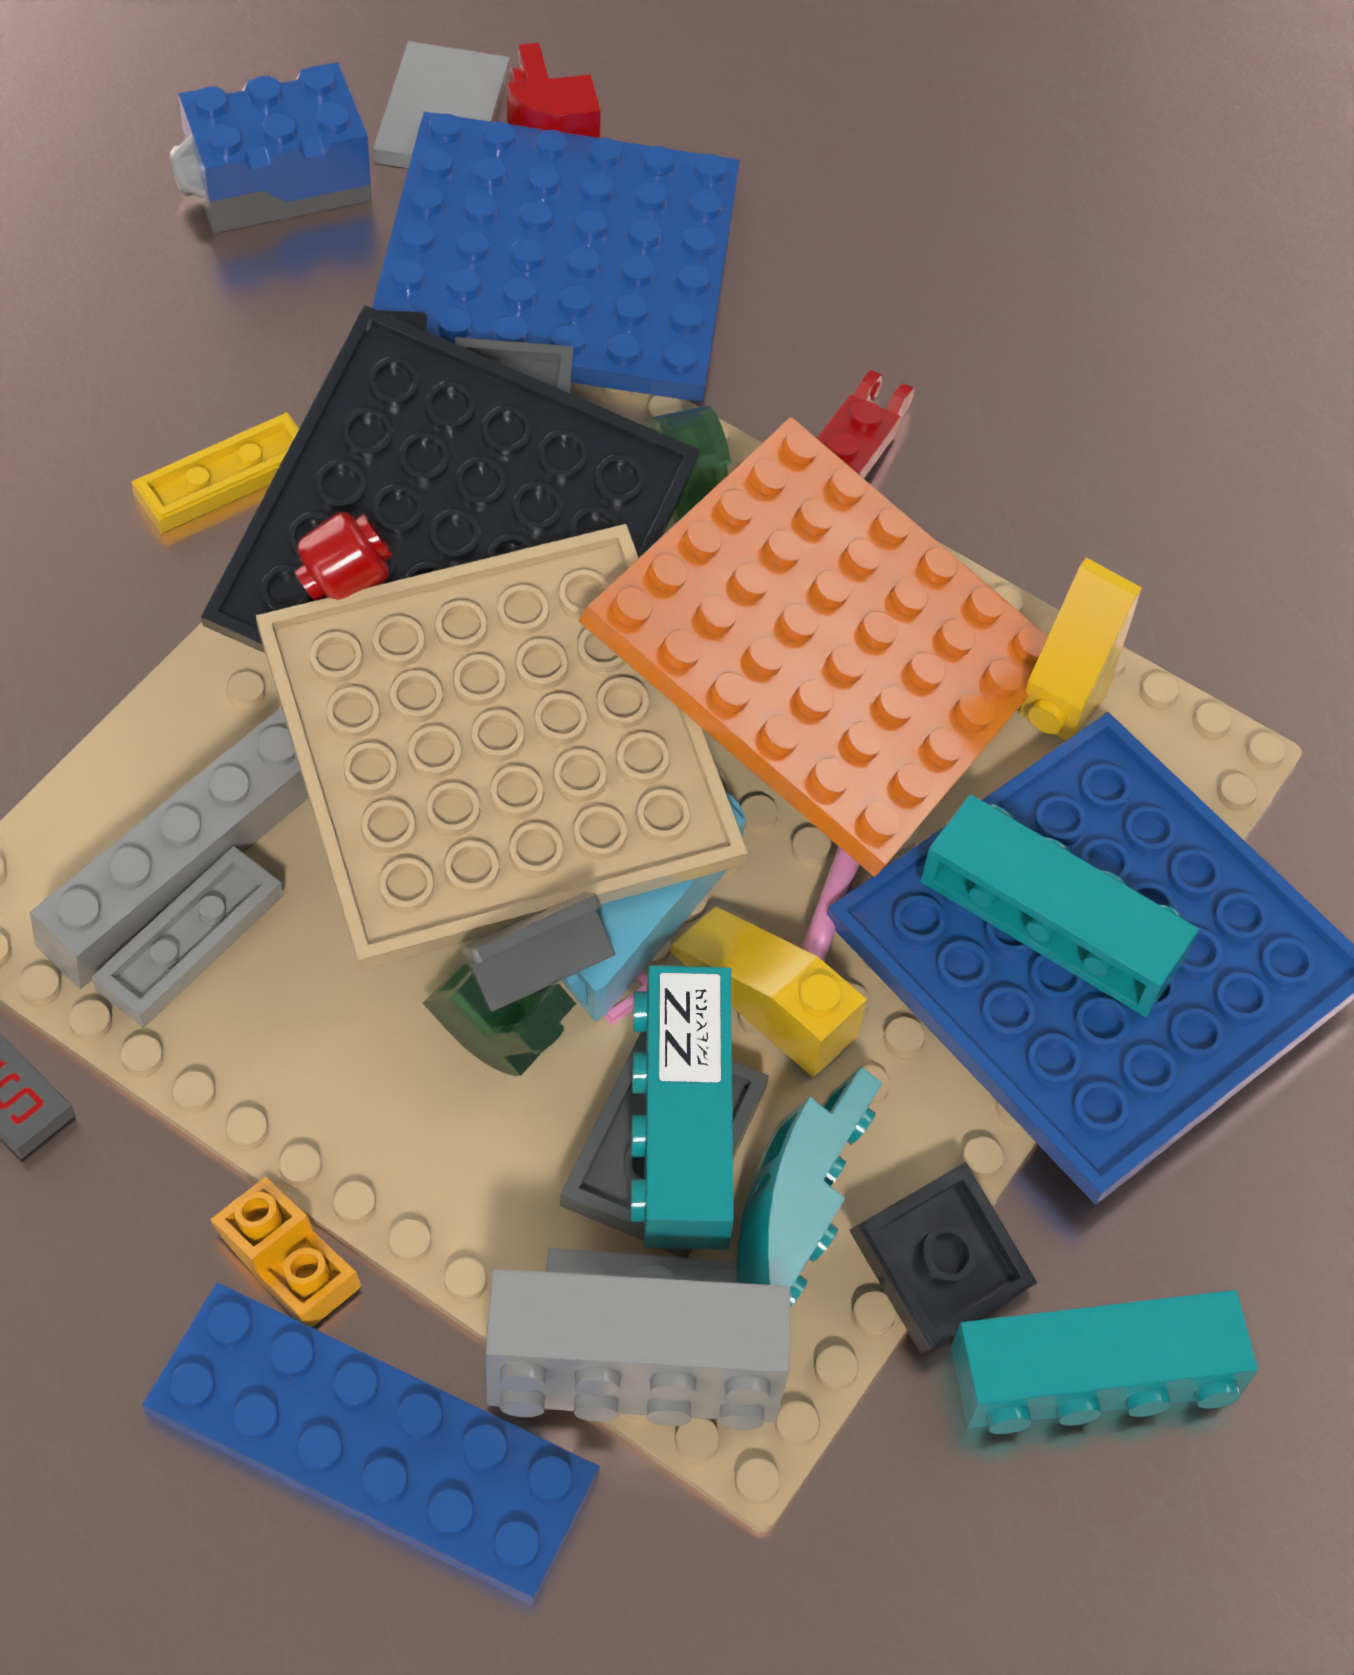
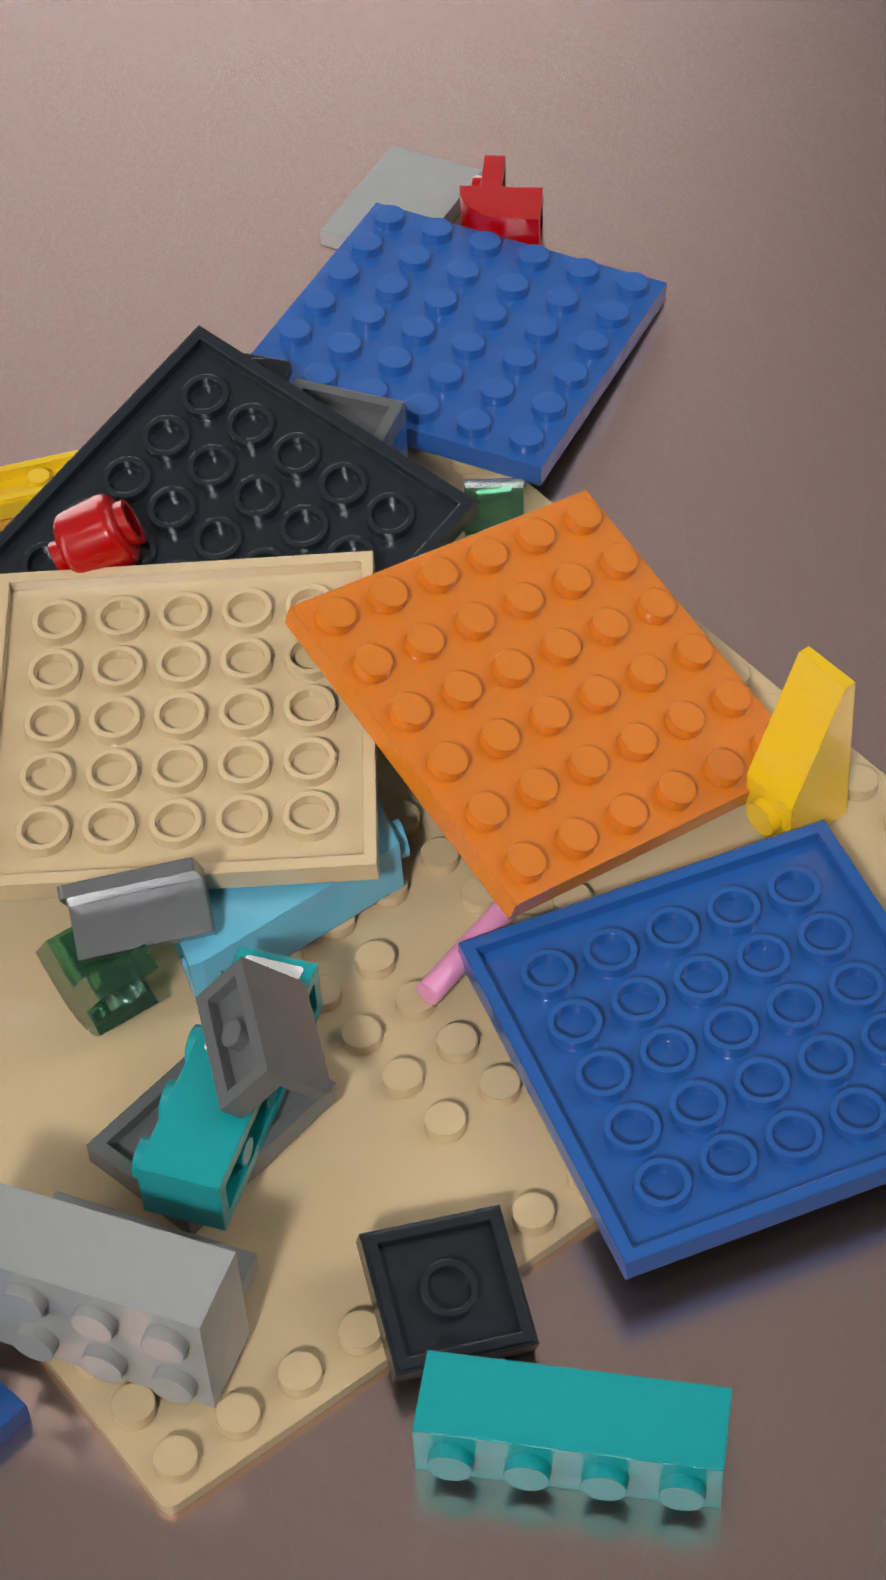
camera: 25 degrees right, 10 degrees down
blue piece [170,62,372,234] -> none
yellow slope [670,906,867,1078] -> none
teal slope [736,1066,883,1307] -> none
red hinge [817,370,914,479] -> none
teal brick [920,794,1199,1018] -> none
none -> dark grey panel [196,956,332,1119]

